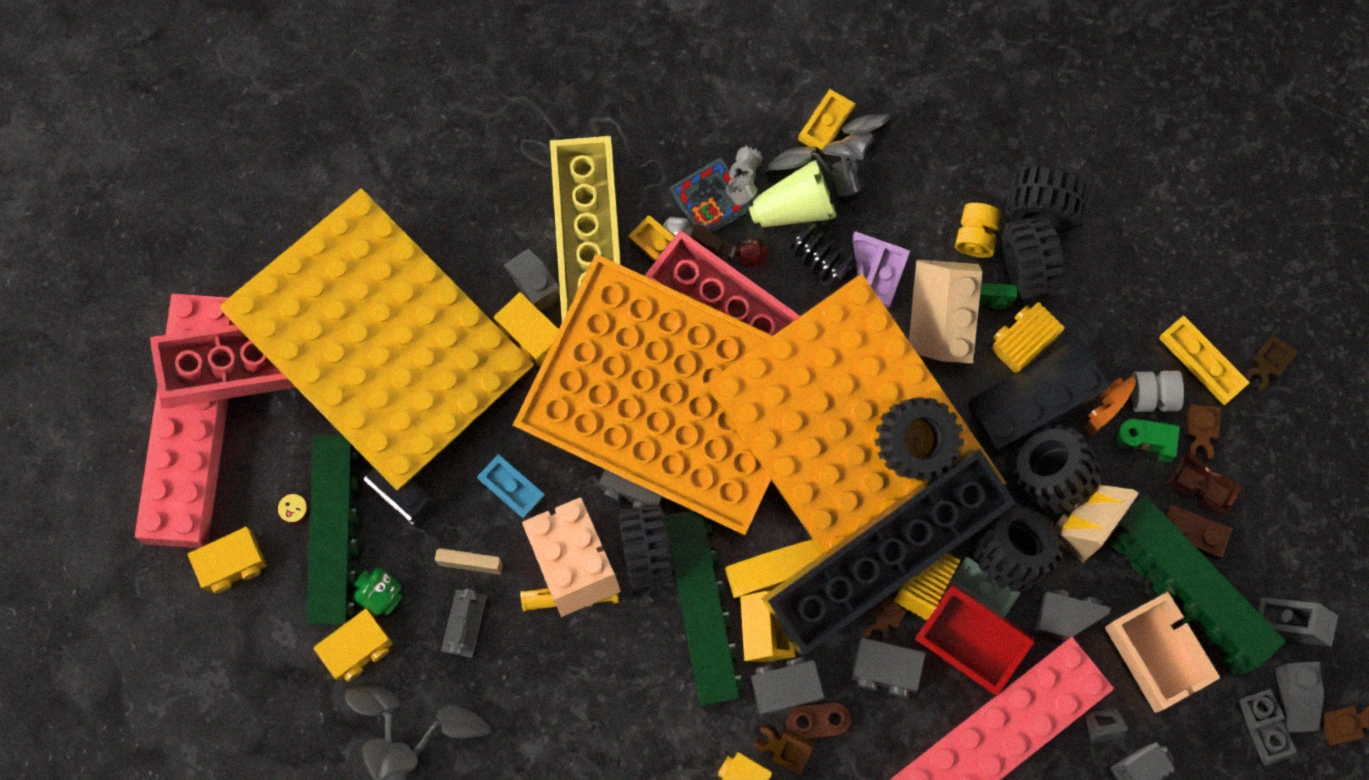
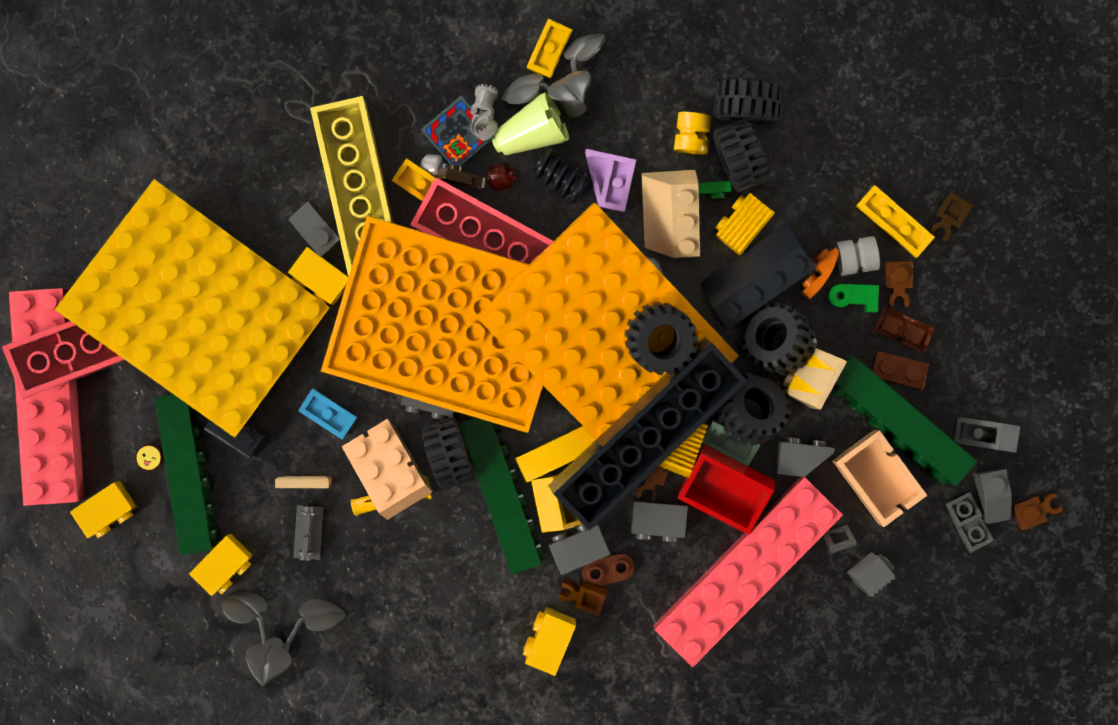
camera: 10 degrees left, 15 degrees up
green head [354,568,402,616] -> none

